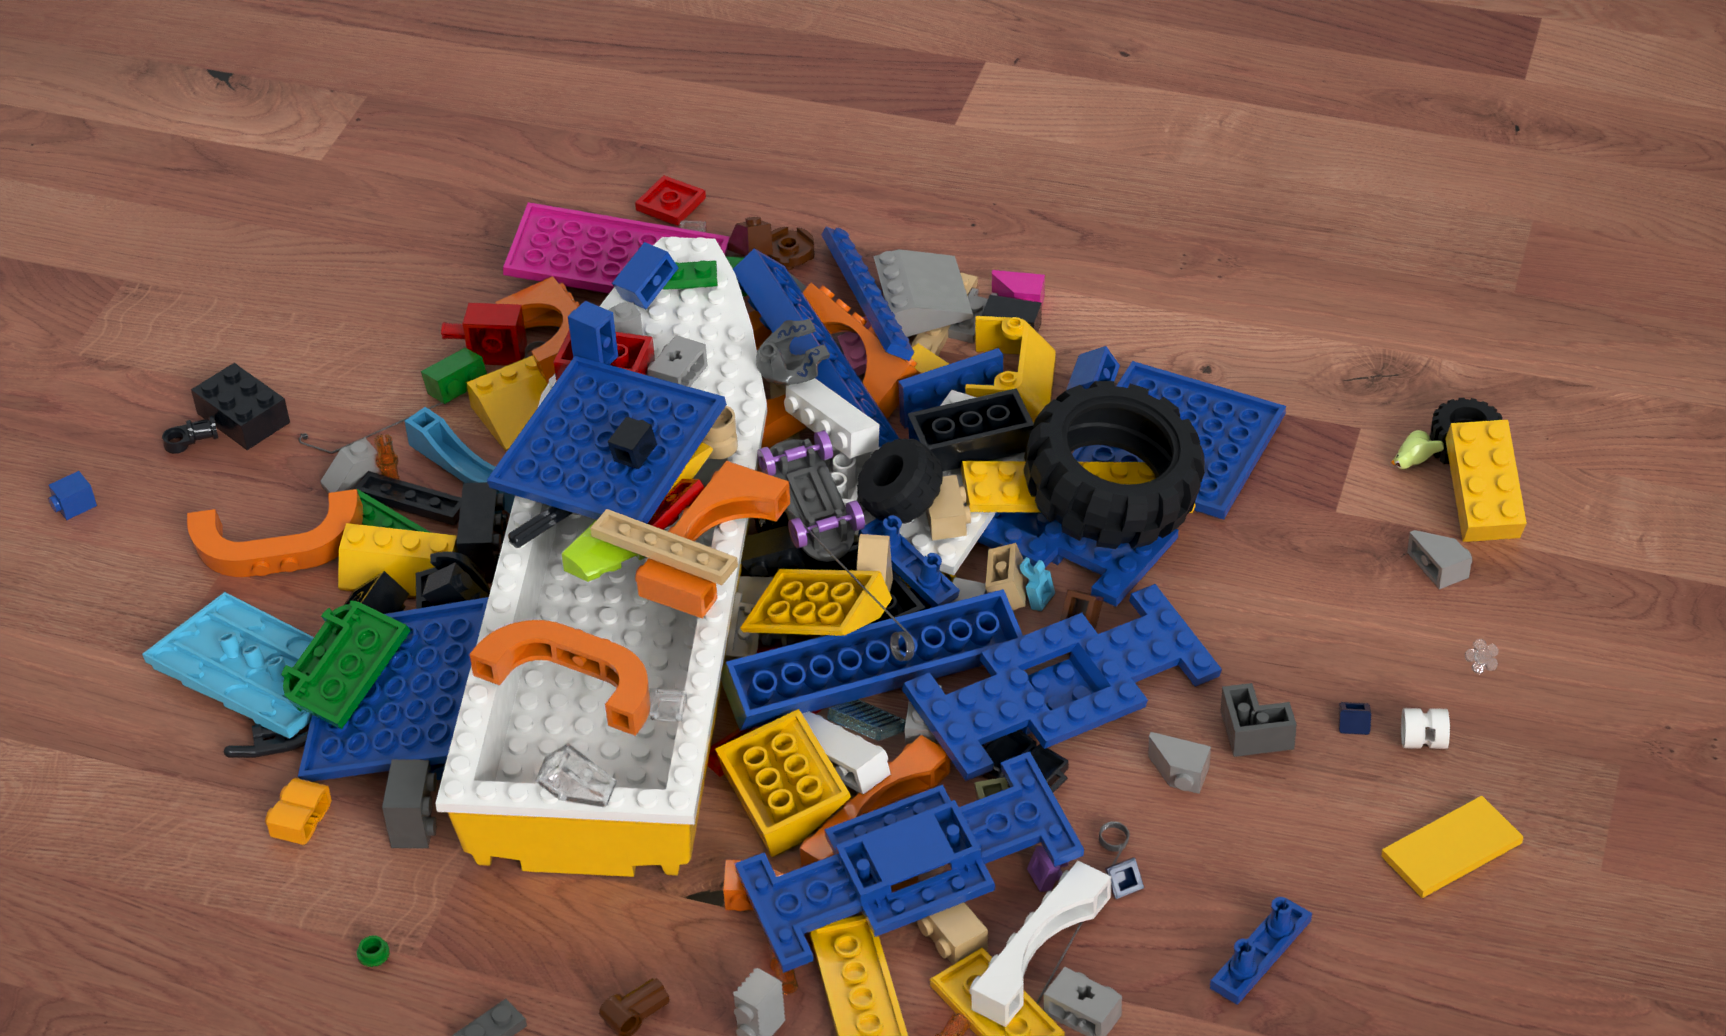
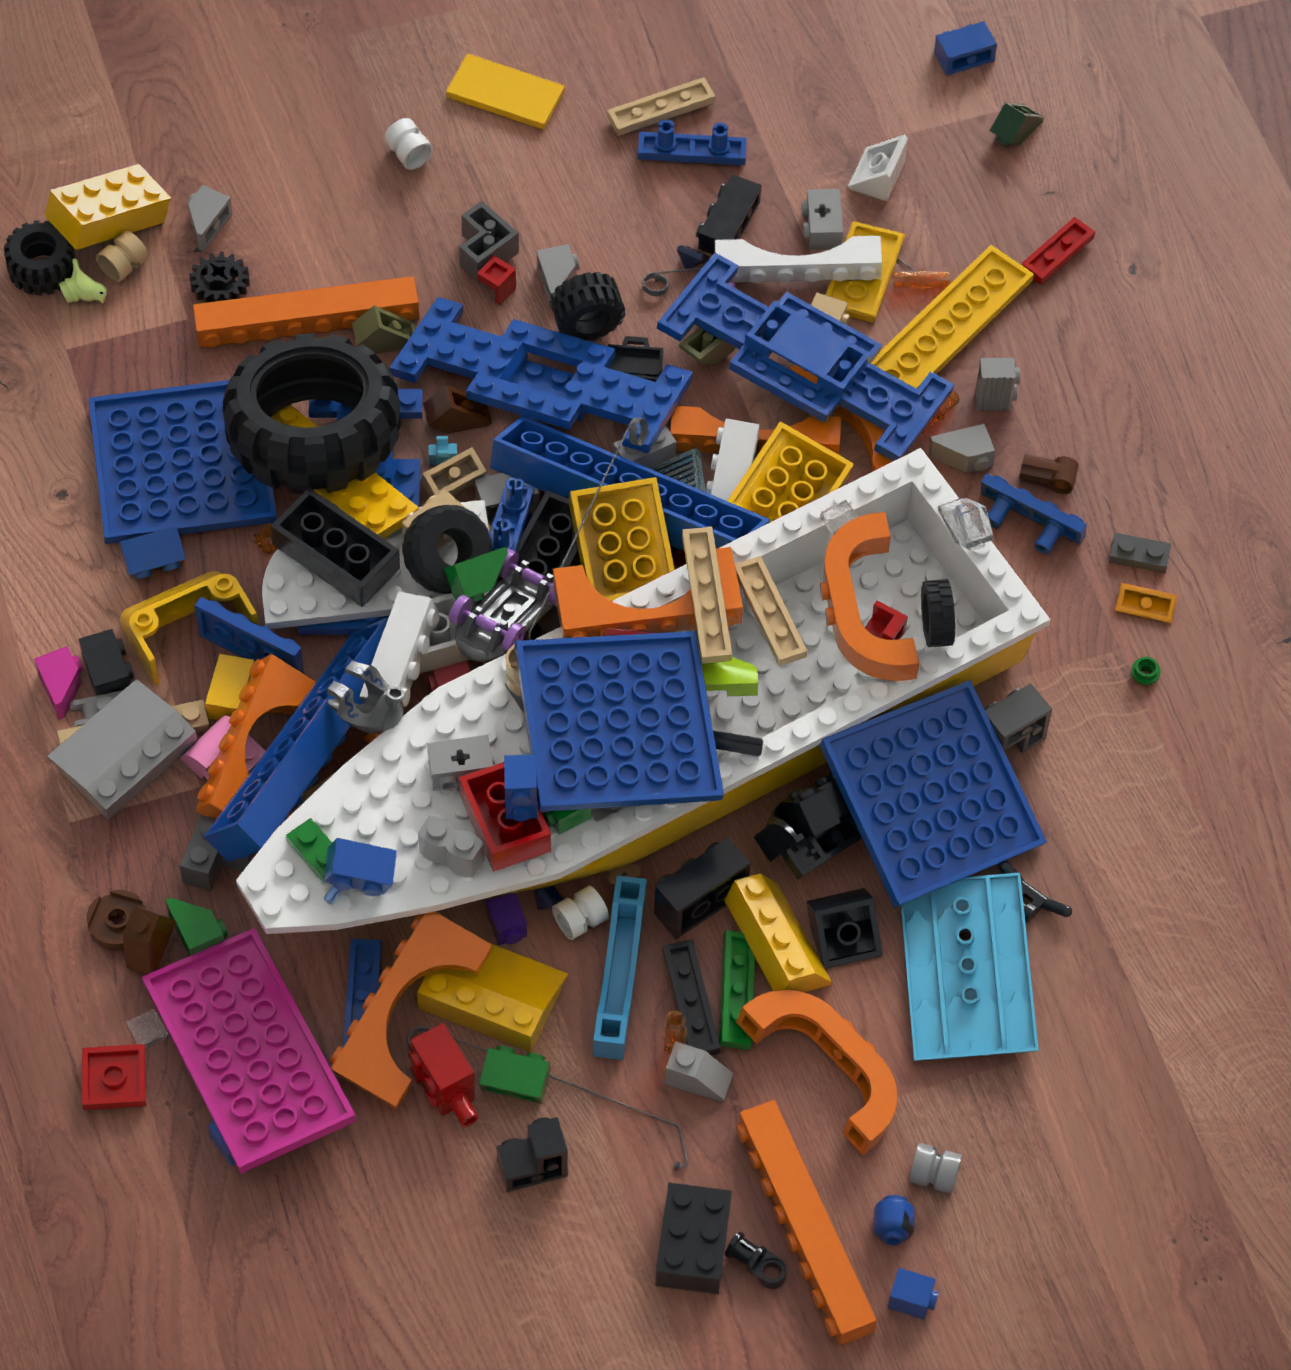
camera: 130 degrees left, 15 degrees up
light orange brick [265,778,332,845] -> none
green plate [281,601,411,729] -> none
black brick [607,417,657,470] -> none
blue plate [821,226,914,361] -> none
tan slope [857,534,893,592] -> none
dark blue slope [1339,702,1371,735] -> none
clear plant [1465,639,1499,674] -> none
none -> tan wheel [96,231,149,283]
none -> black gear [189,252,250,303]
none -> orange brick [193,276,420,348]
none -> olive slope [352,306,416,354]
none -> green slope [444,547,508,602]
none -> red panel [477,256,516,305]
none -> black brick [497,1117,568,1192]
none -> black tyre [550,272,626,340]
none -> tan plate [607,77,715,136]
none -> black brick [696,174,762,255]
none -> tan plate [735,556,807,666]
none -> orange brick [736,1099,877,1346]
none -> red panel [865,601,908,640]
none -> blue head [873,1195,915,1245]
none -> light grey wheel [909,1143,962,1194]
none -> black tyre [921,579,955,647]
none -> light grey slope [928,424,995,473]
none -> blue plate [980,473,1087,554]
none -> light orange slope [1115,583,1178,623]

